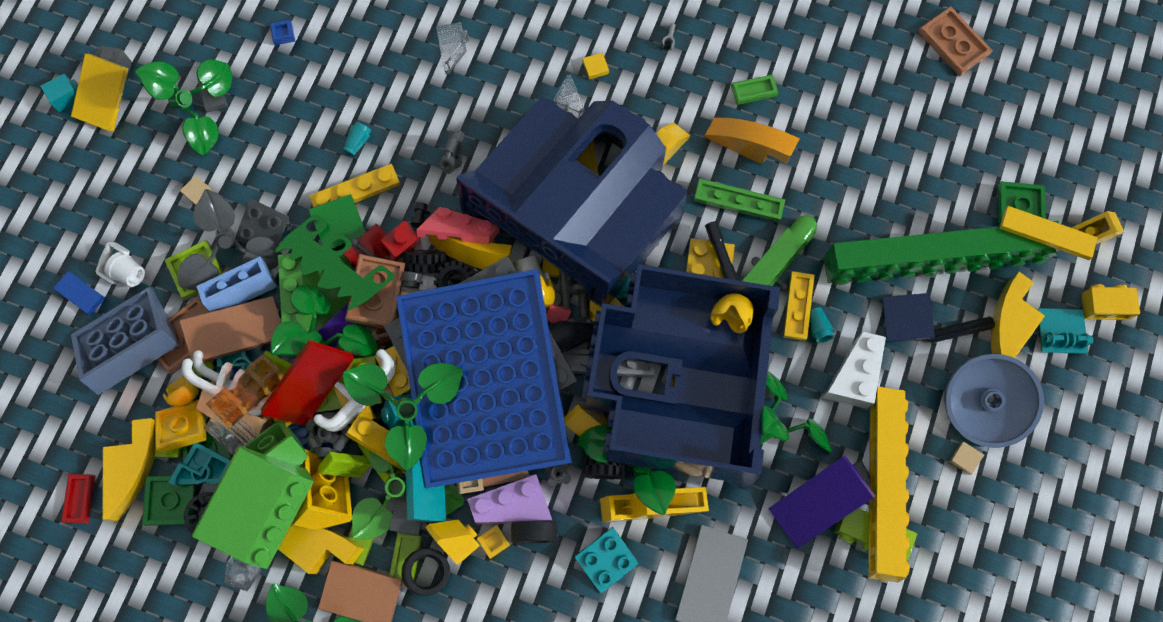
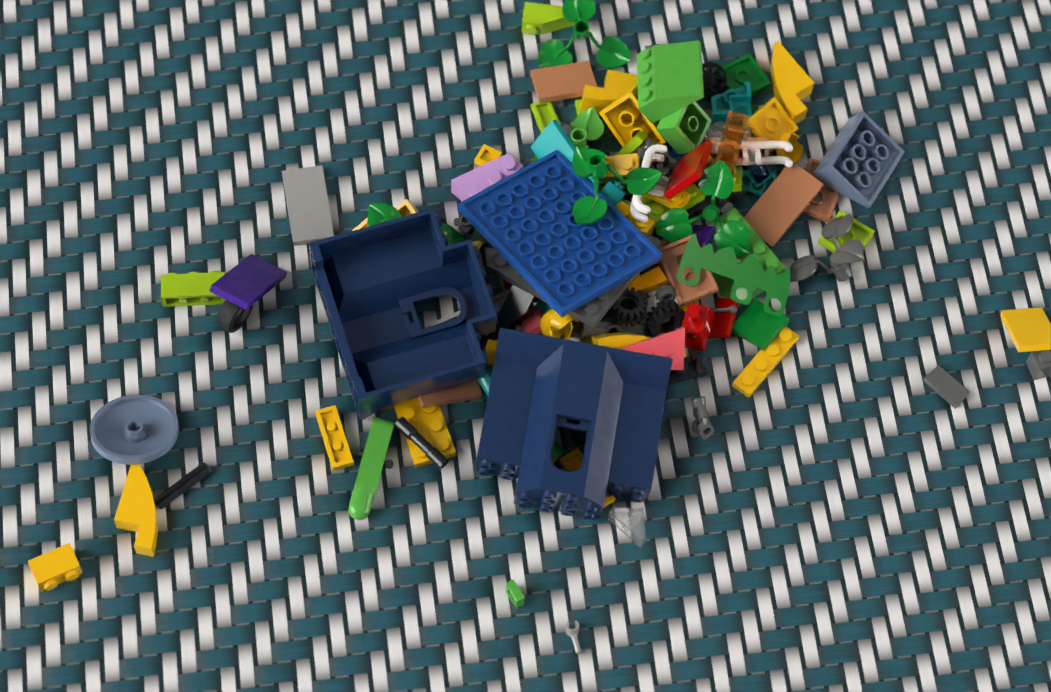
camera: 150 degrees right, 10 degrees down
blue tile [53,271,105,316] -> none
red tile [61,474,95,524] -> none
white piece [96,242,145,287] -> none
green plant [135,59,232,156] -> none
tan tile [180,176,214,205] -> none
light blue brick [197,256,277,312] -> none
dark grey hinge [235,198,292,246] -> none
blue tile [270,19,296,45] -> none
teal cone [343,121,372,156] -> none
black tyre [401,548,450,596] -> none
yellow slope [425,520,480,565] -> none
clear slope [436,22,469,74] -> none
black tyre [511,521,557,543] -> none
teal hinge [574,526,639,594] -> none
yellow tile [582,52,609,80] -> none
yellow slope [656,123,690,166] -> none
bright green plate [694,178,785,222] -> none
light orange slope [704,118,800,165] -> none
yellow helmet [710,294,753,333] -> none
bright green tile [731,75,778,105] -> none
green plant [760,371,832,454] -> none
teal cone [810,308,834,343] -> none
white wedge [822,332,886,409] -> none
green brick [823,221,1059,285] -> none
yellow brick [868,387,910,583] -> none
dark blue tile [883,293,935,343] -> none
tan tile [949,442,984,475] -> none
green plate [998,181,1046,225] -> none
yellow tile [999,206,1098,260] -> none
teal hinge [1038,308,1093,354] -> none
yellow slope [1072,211,1125,244] -> none
none -> bright green tile [505,579,525,609]

